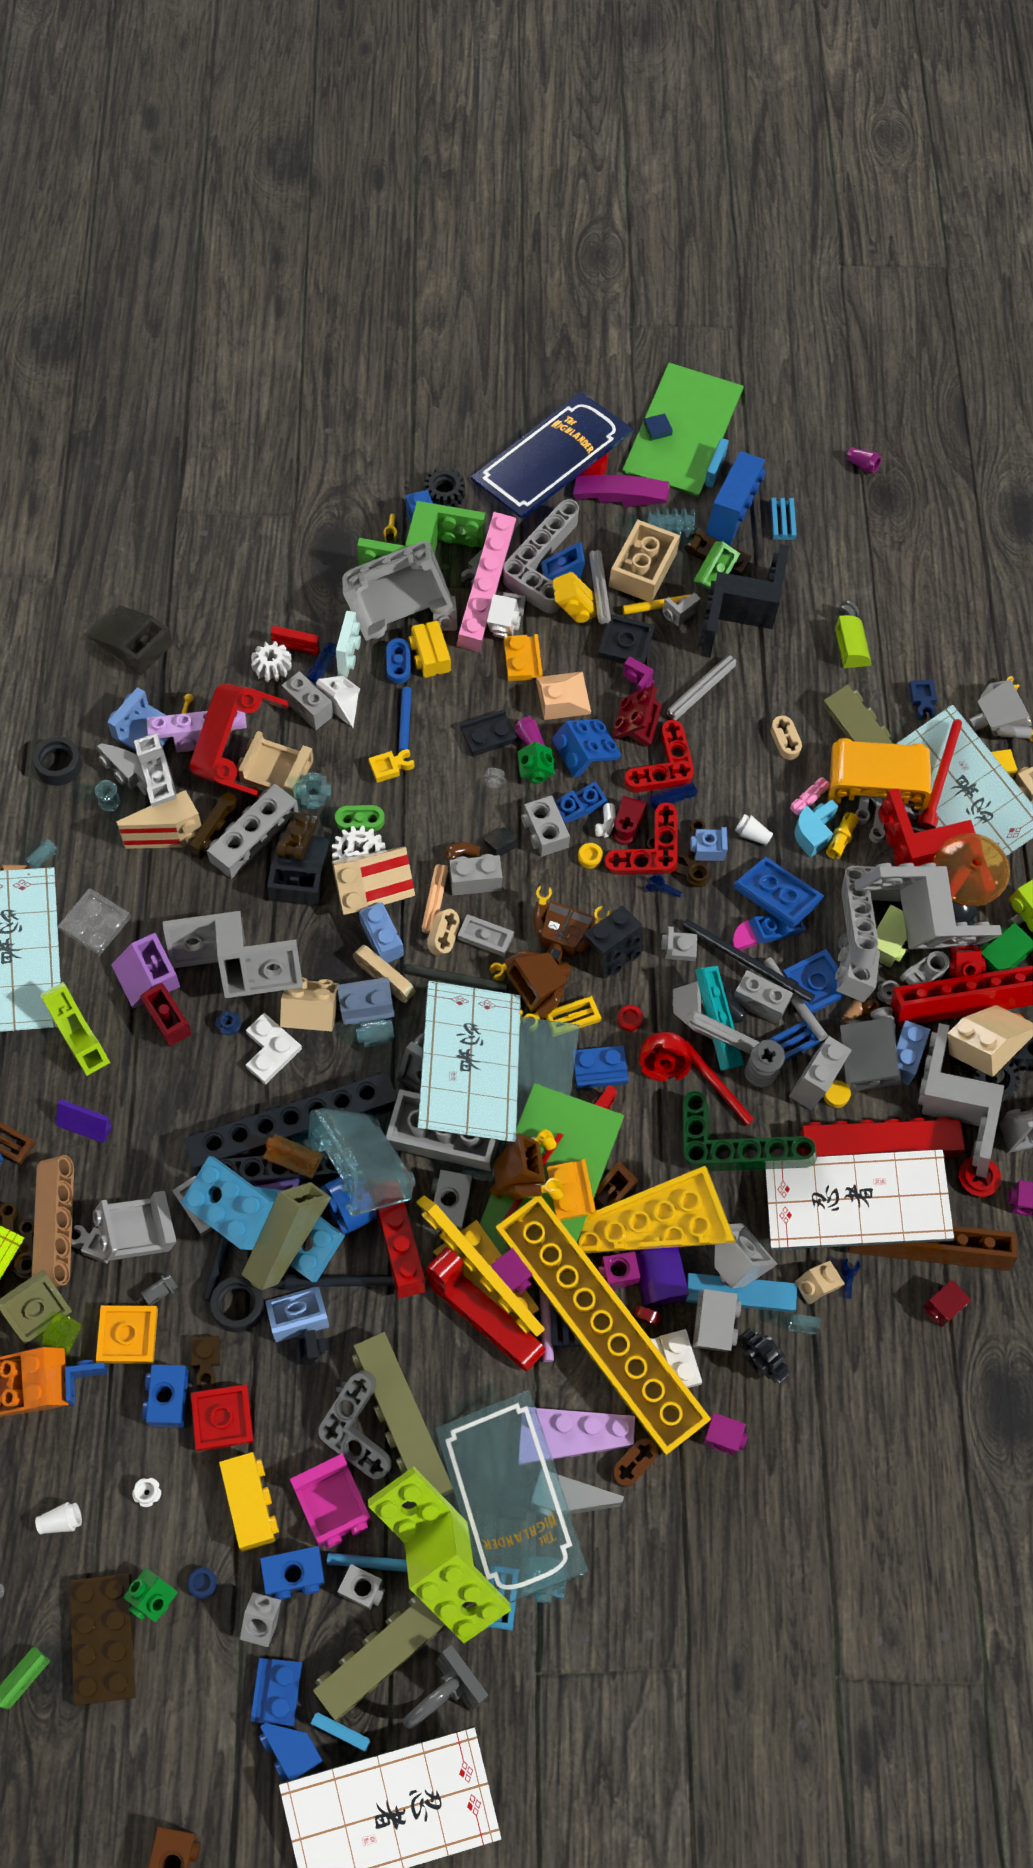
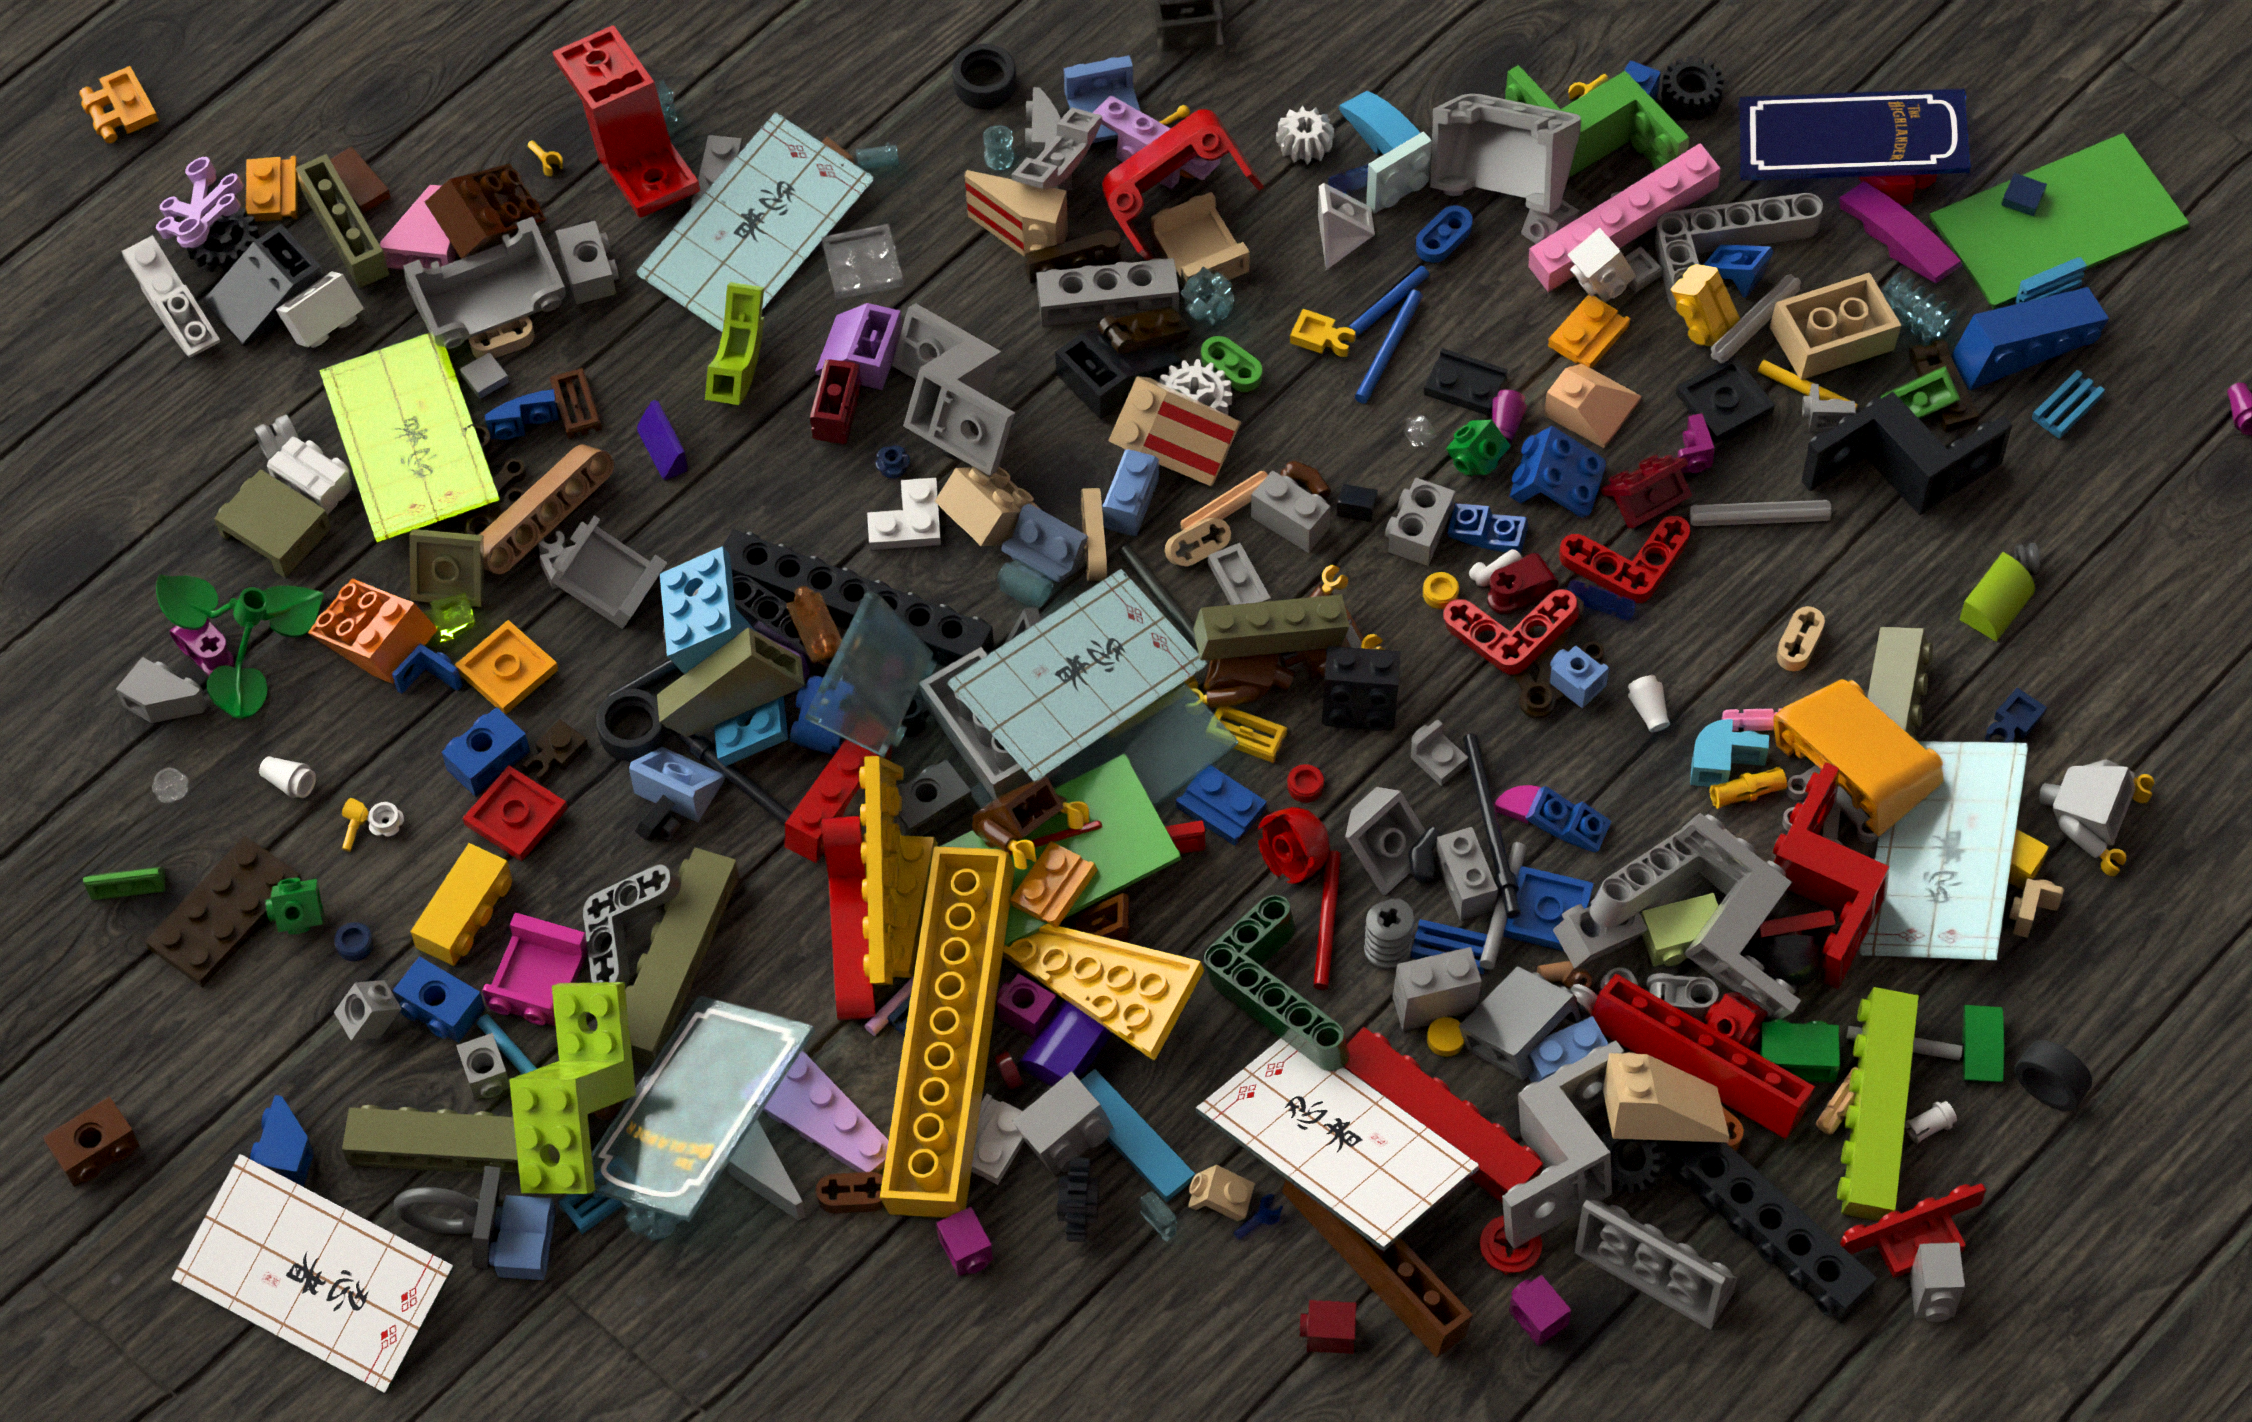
camera: 50 degrees right, 5 degrees down
dark grey pin [141,1274,178,1306] -> none
blue plate [250,1658,303,1727] -> none
red tile [271,626,320,656] -> none
light grey brick [281,671,333,730] -> none
dark azure tile [311,1713,371,1752] -> none
yellow brick [408,621,451,678] -> none
magenta brick [491,1248,533,1294] -> none
clear blue hand [646,874,682,898] -> none
light grey axle [687,1011,760,1054] -> none
teal tile [695,966,744,1071] -> none
light grey slope [715,1223,777,1288] -> none
blue tile [733,856,824,928] -> none
red piece [917,719,962,830] -> none
clear orange dish [934,833,1010,906] -> none
none -> yellow hand [342,798,369,852]
none -> medium blue brick [489,1195,555,1280]
none -> olive brick [1193,594,1350,661]
none -> dark azure slope [1339,91,1420,155]
none -> blue bar [1355,290,1423,404]

